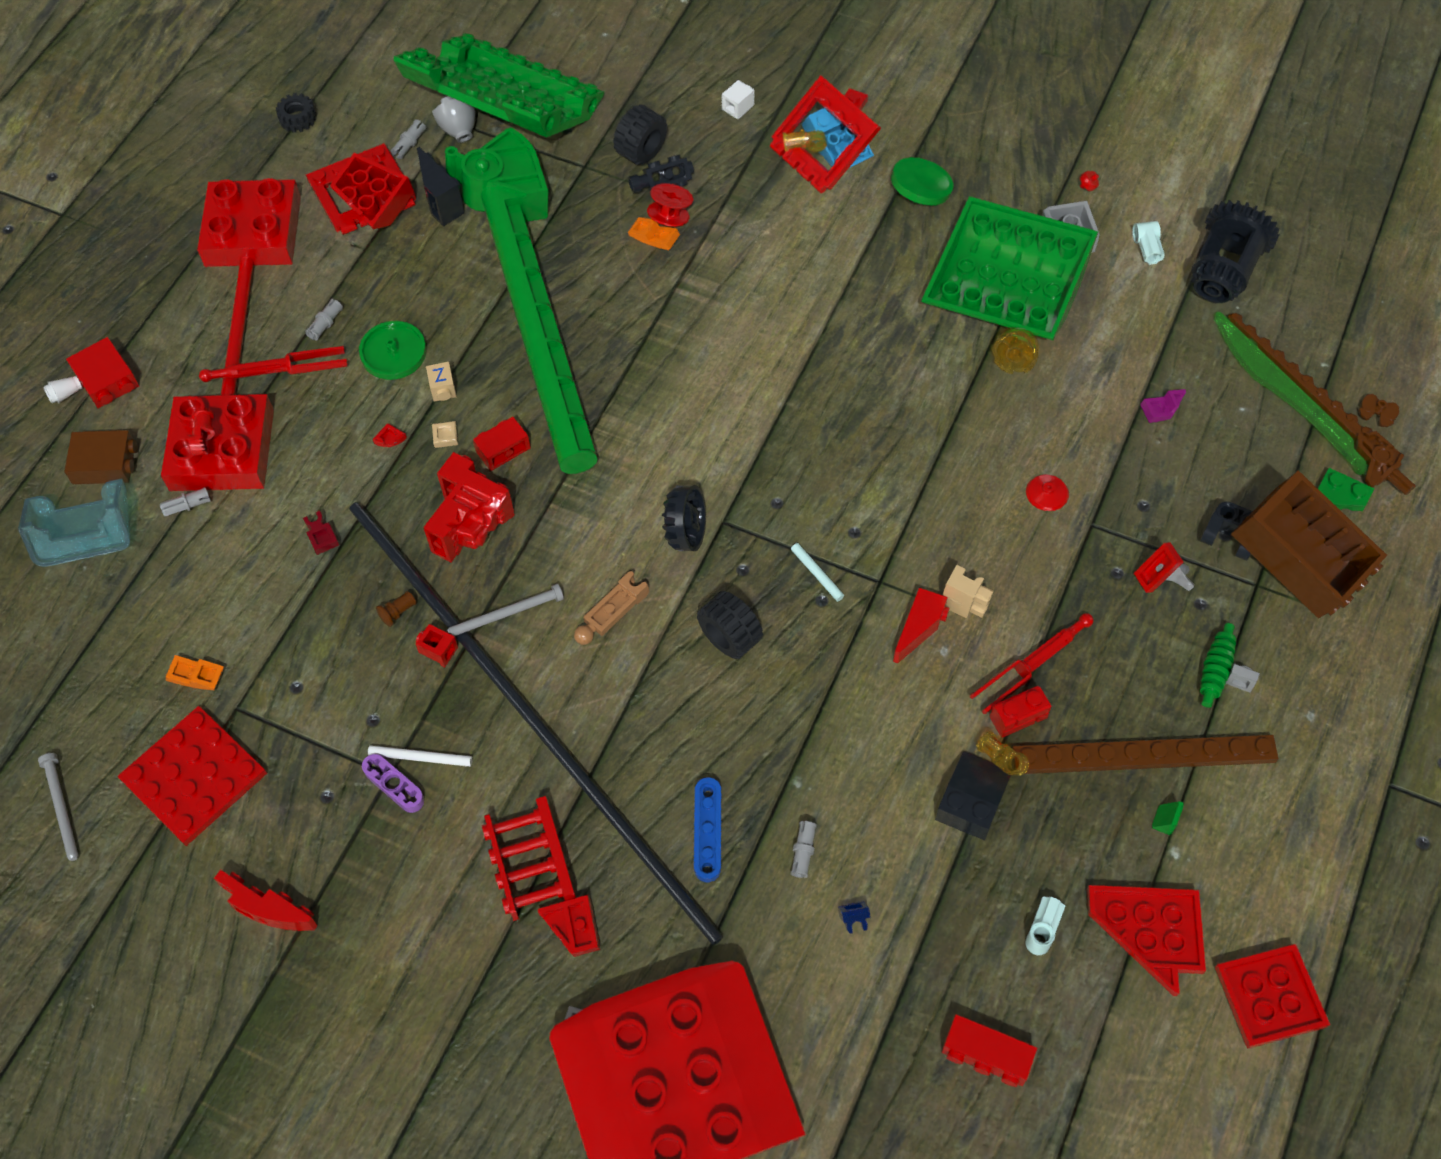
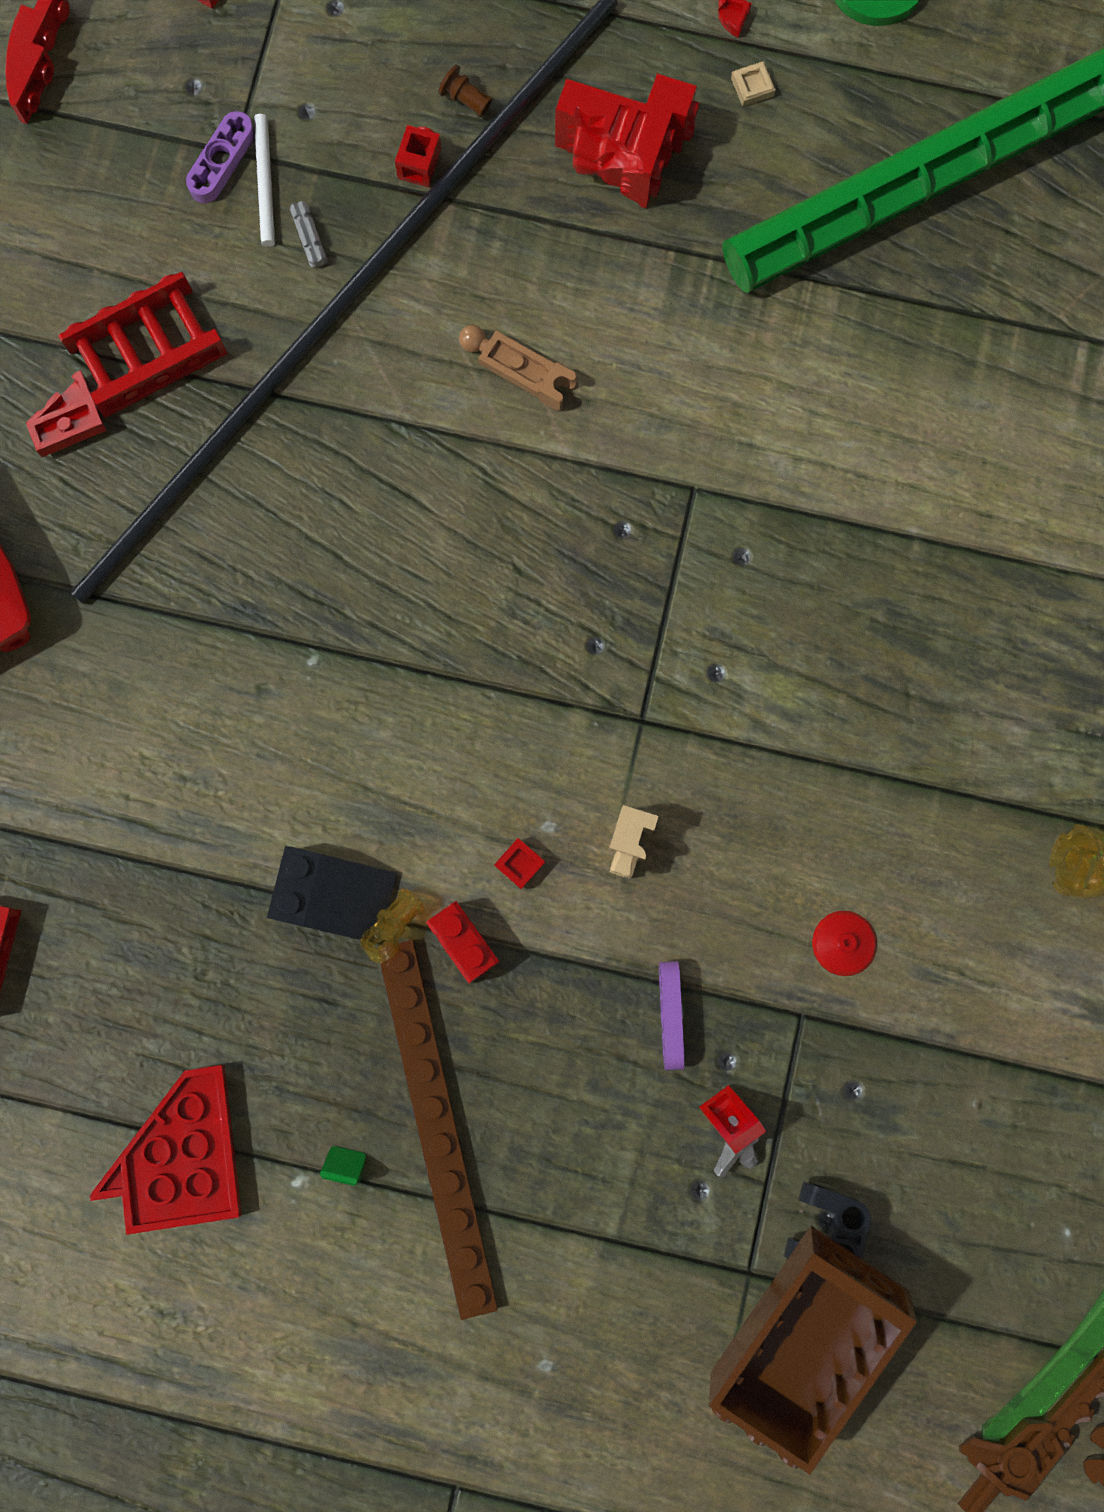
camera: 75 degrees right, 20 degrees up
tan brick [426,362,457,402] -> none
light grey bar [447,584,564,636] -> none
red brick [473,416,531,472] -> none
black gear [662,485,706,551] -> none
blue plate [694,778,721,882] -> none
black tyre [697,591,763,659] -> none
light aqua bar [791,543,844,602] -> none
light grey pin [791,821,817,878] -> none
clear blue tile [838,901,871,934] -> none
red slope [893,588,950,663] -> none
red piece [970,613,1094,714] -> none
light aqua piece [1025,896,1065,955] -> none
magenta slope [1140,389,1186,423] -> none
green piece [1200,623,1237,708] -> none
red plate [1215,944,1330,1049] -> none
light grey plate [1226,664,1260,693] -> none
green wing [1318,468,1375,511] -> none
none -> light grey axle [290,201,327,268]
none -> red plate [494,838,545,890]
none -> medium lavender beam [659,961,684,1070]

